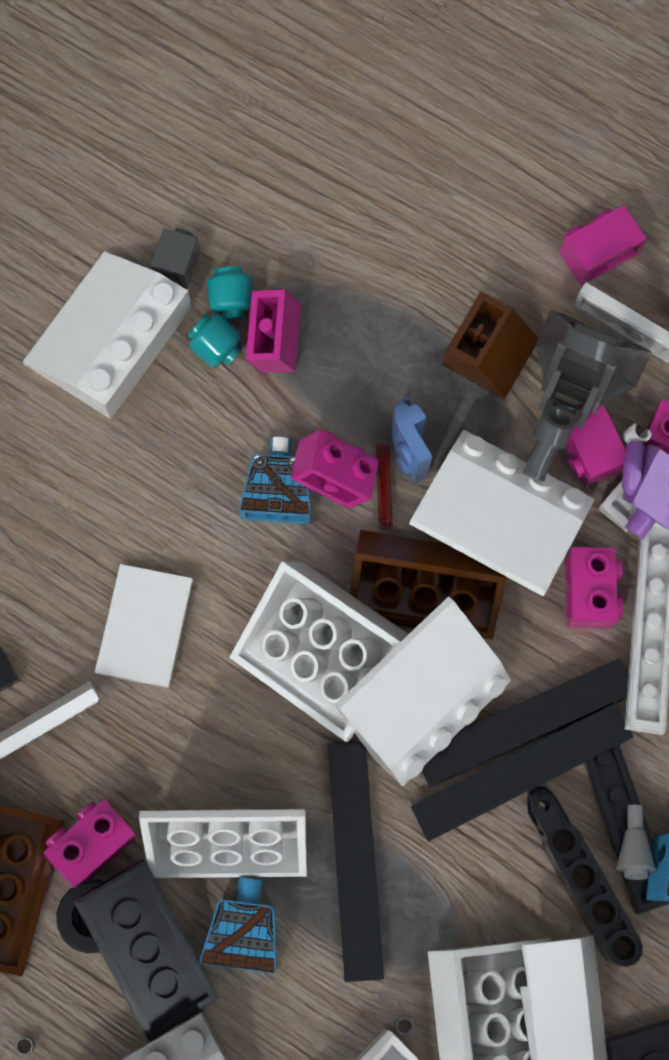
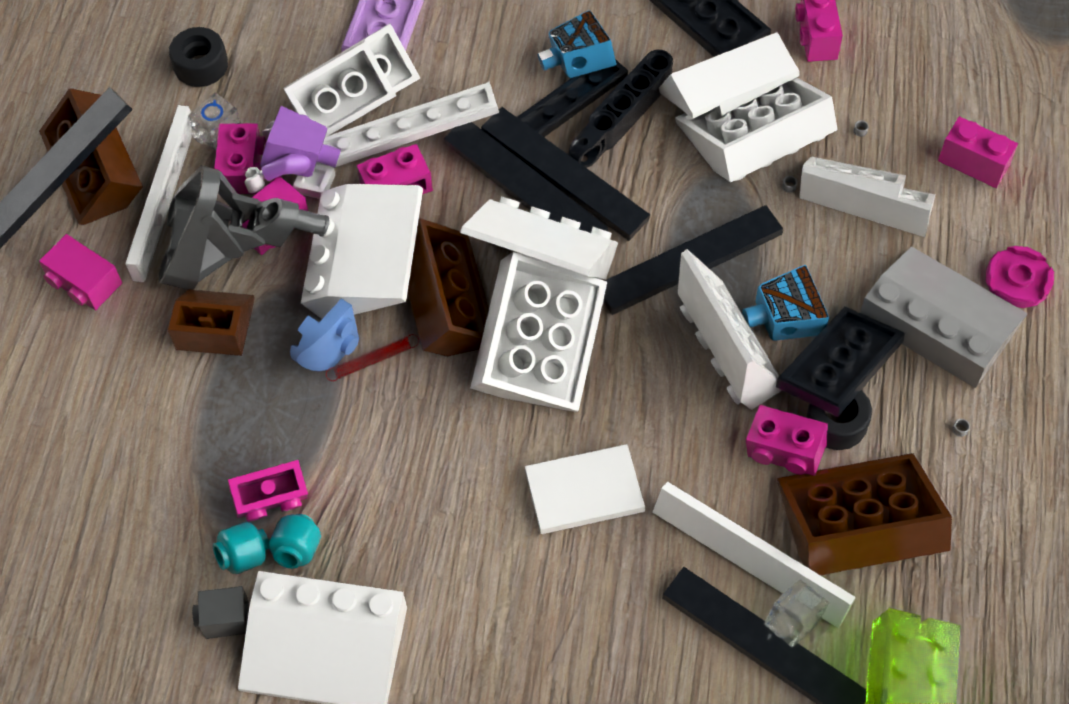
camera: 110 degrees left, 15 degrees down
torso [239,437,311,524] -> none
dark pink brick [290,429,379,509] -> none
light grey cone [616,804,656,880] -> none

